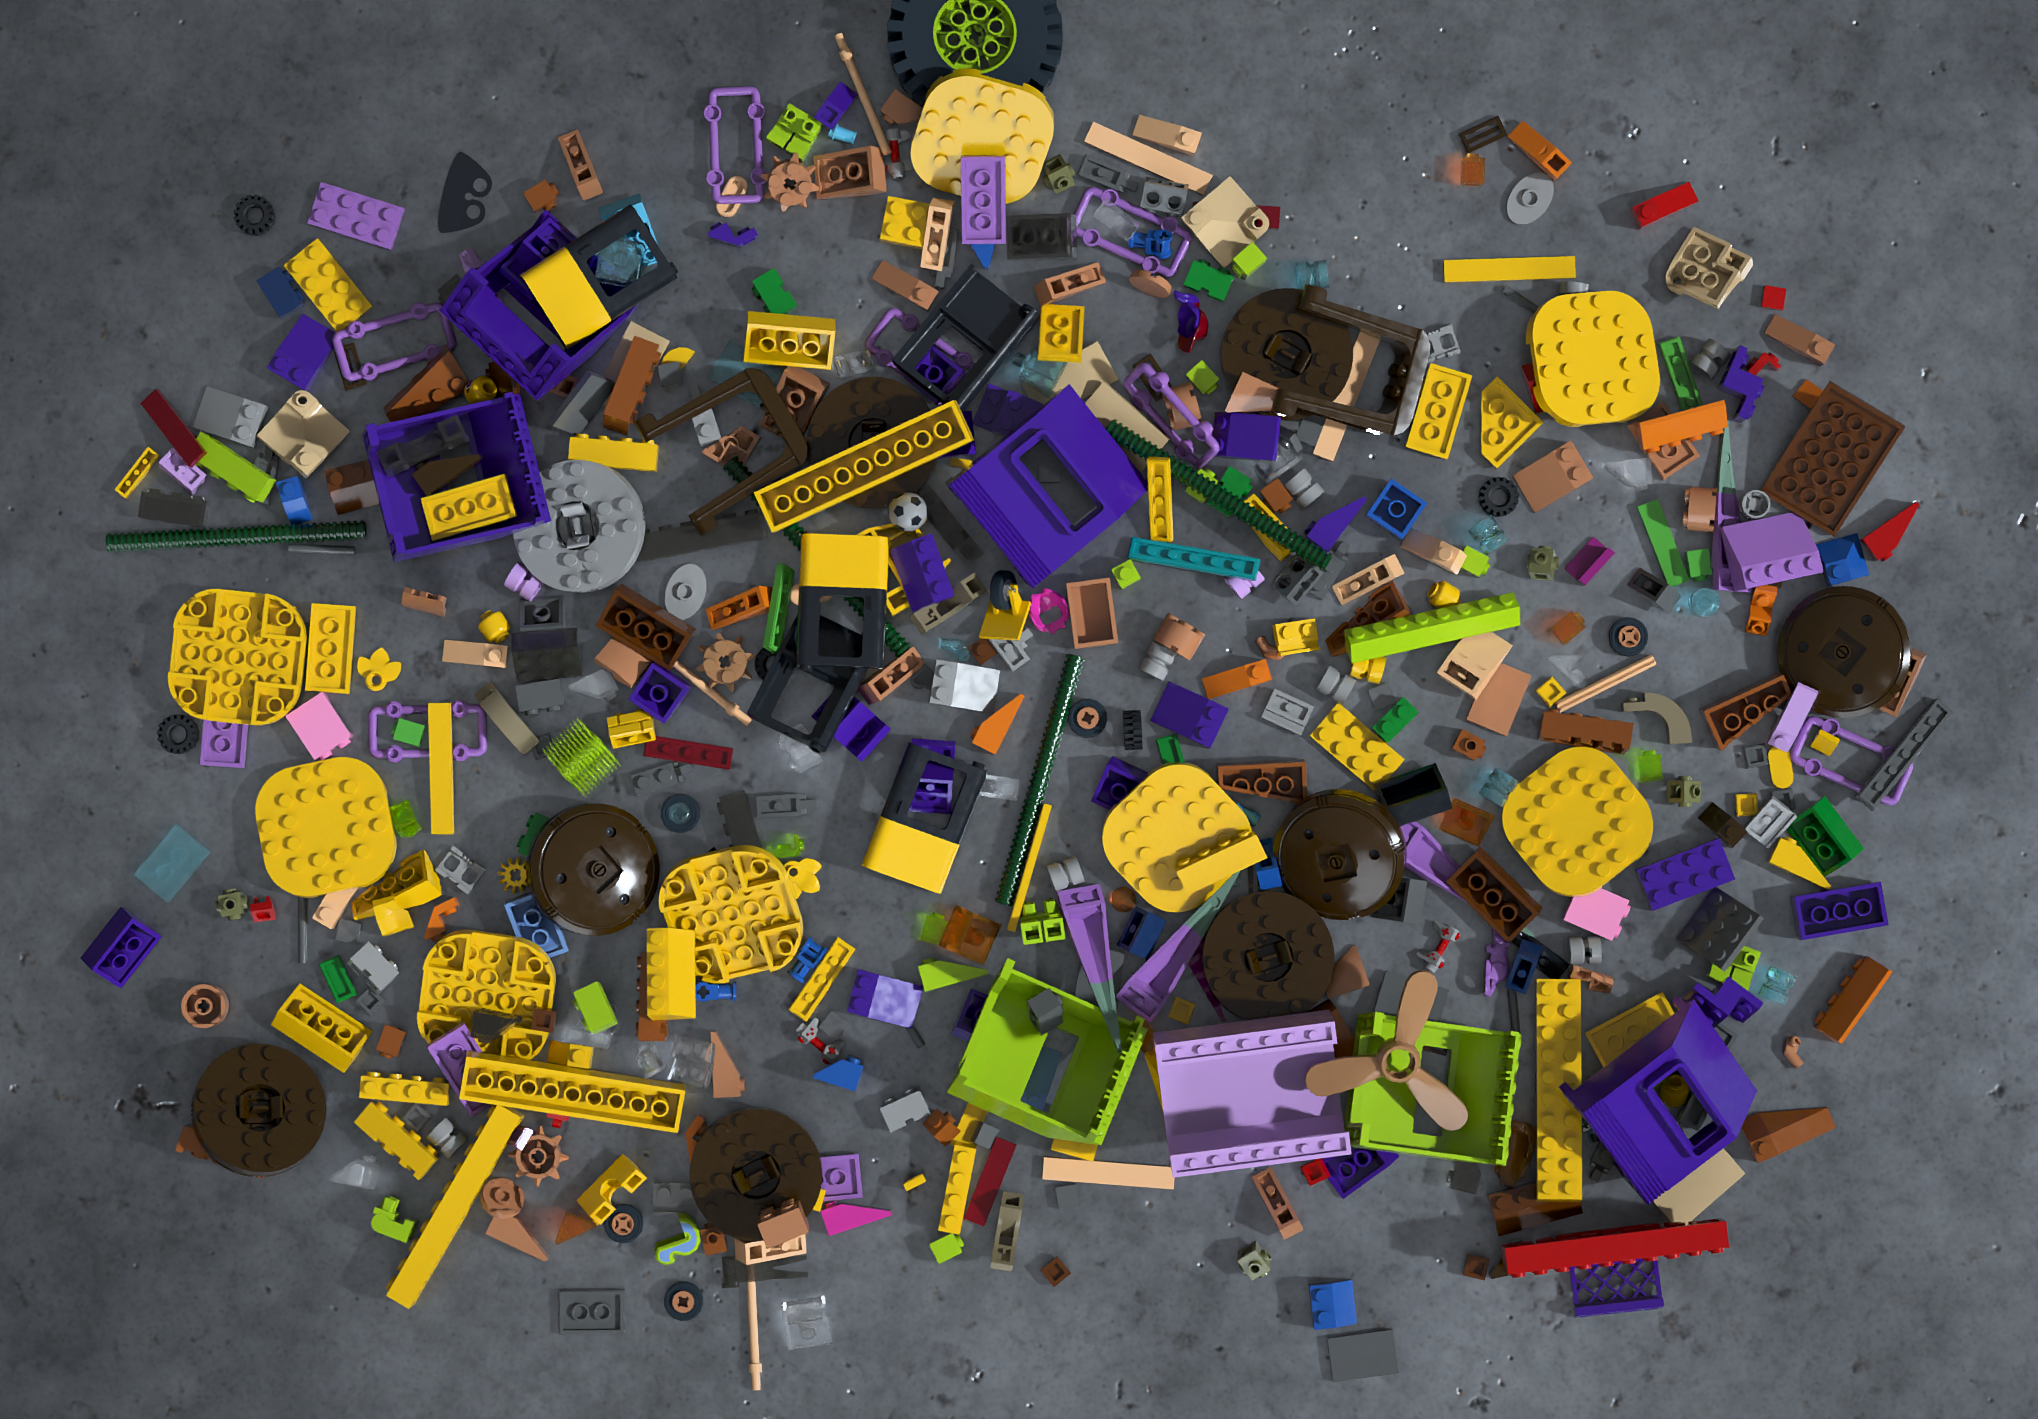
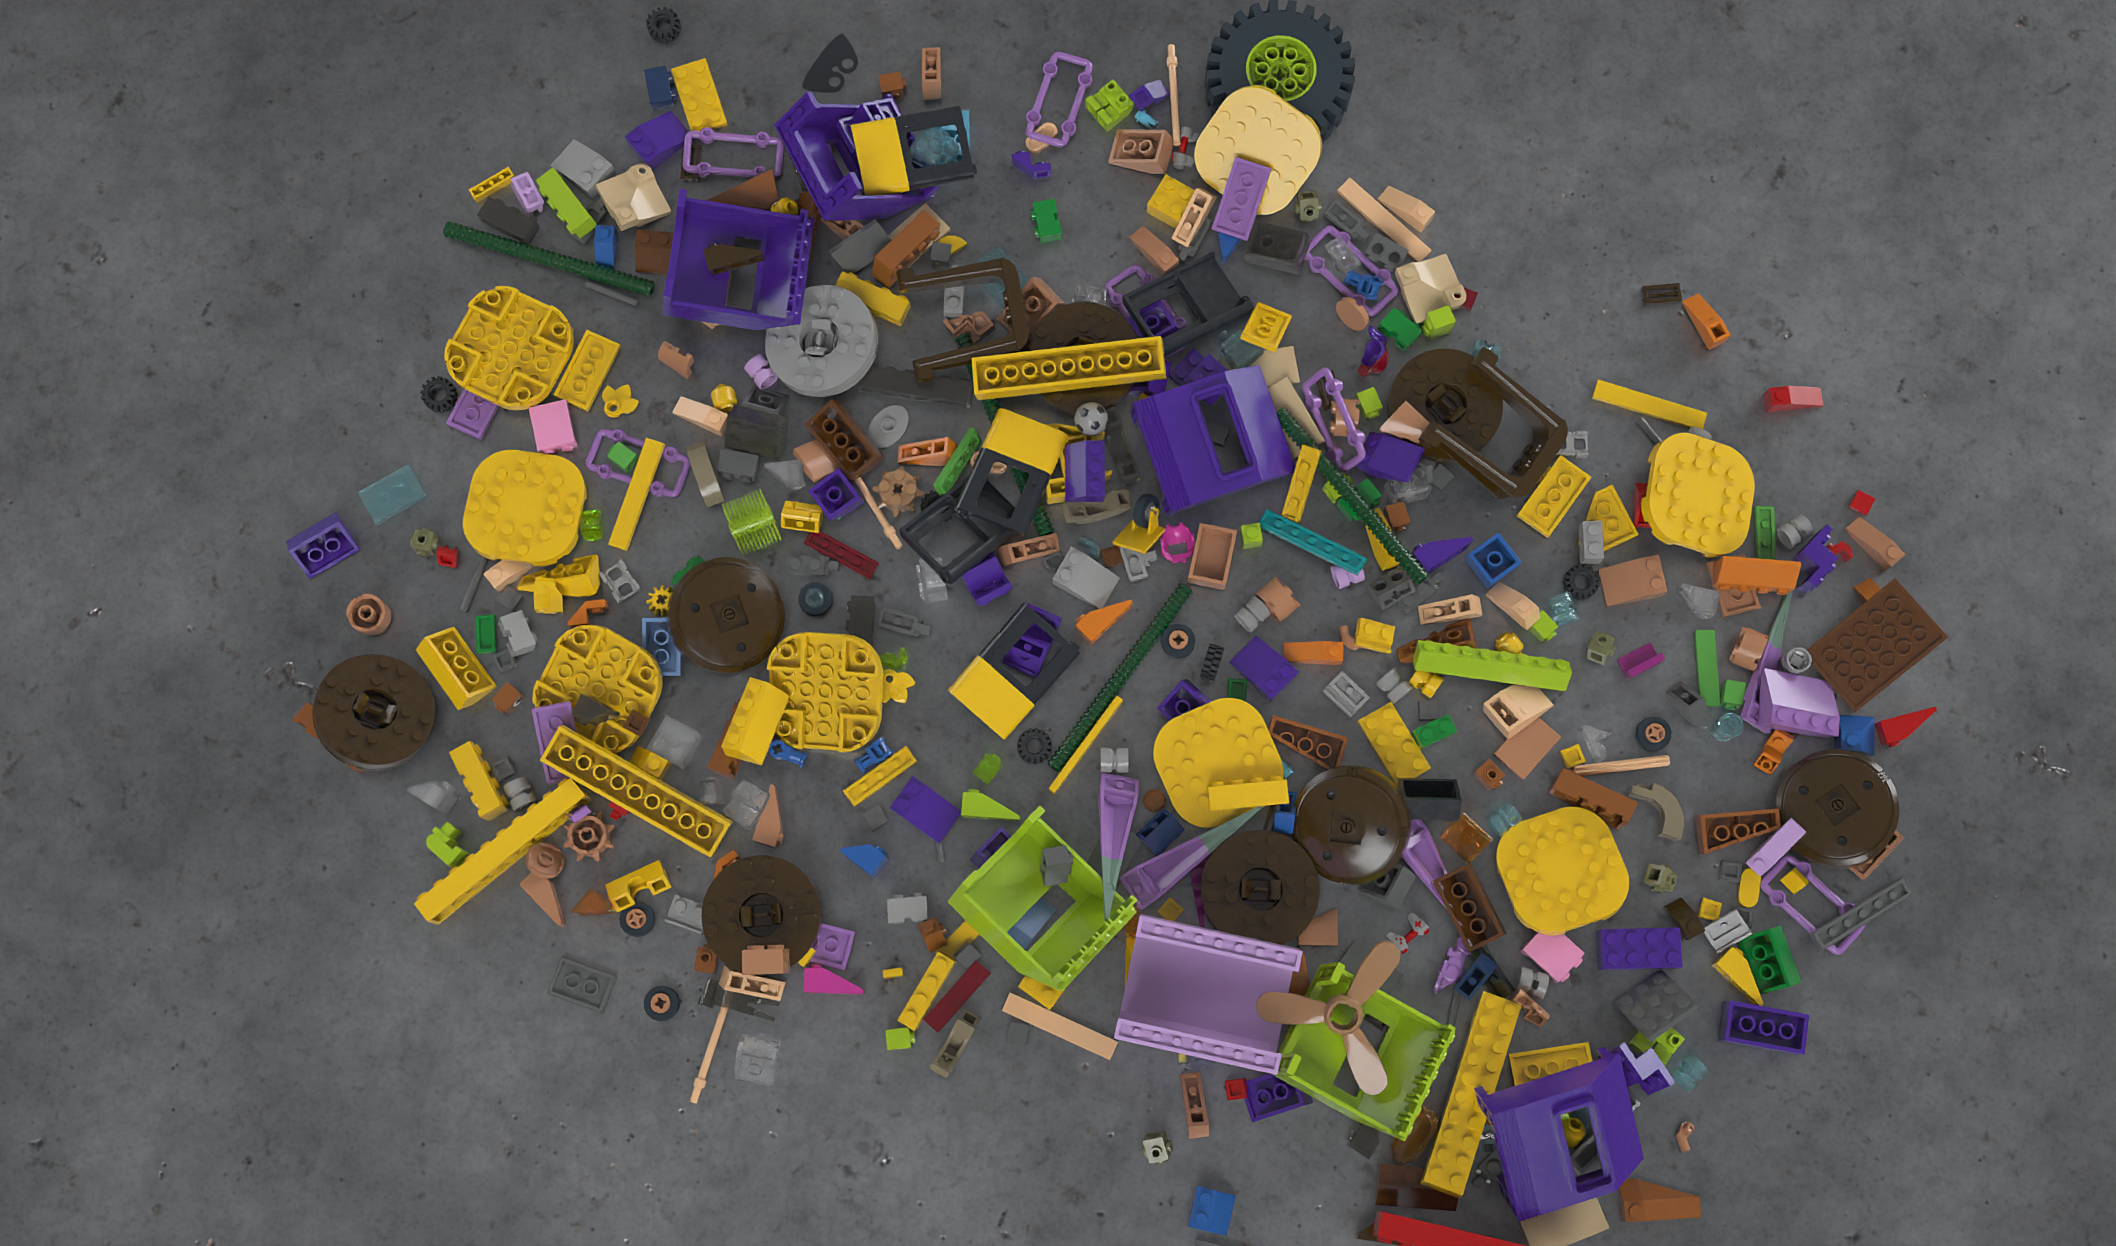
camera: 25 degrees right, 10 degrees down
dark red tile [140,389,207,468] -> none
medium lavender plate [308,182,405,250] -> none
yellow brick [359,1071,451,1106] -> none
clear smoke arch [377,415,469,478] -> none
yellow plate [421,474,518,541] -> none
dark grey tile [532,733,556,760] -> none
lime brick [573,981,618,1035] -> none
lime animal [654,1212,700,1265] -> none
yellow brick [743,311,836,370] -> none
nougat brick [760,153,820,212] -> none
light grey piece [794,1018,845,1064] -> none
nougat slope [880,89,922,126] -> none
clear orange slope [939,905,1001,965] -> none
clear slope [979,775,1020,801] -> none
lime hips [1021,898,1066,945] -> none
nougat slope [1033,262,1106,306] -> none
reddish brown plate [1040,1256,1071,1287] -> none
light grey wheel [1284,468,1325,510] -> none
light nougat tile [1313,332,1380,462] -> none
clear orange brick [1461,153,1485,186] -> none
reddish brown plate [1463,1254,1490,1281] -> none
light grey piece [1506,173,1554,225] -> none
clear orange brick [1550,611,1586,645] -> none
clear neon green bracket [1637,750,1663,783] -> none
tan slope [1665,227,1753,309] -> none
orange slope [1814,956,1893,1044] -> none
none -> black tyre [1017,728,1052,764]
none -> light grey brick [1578,521,1604,564]

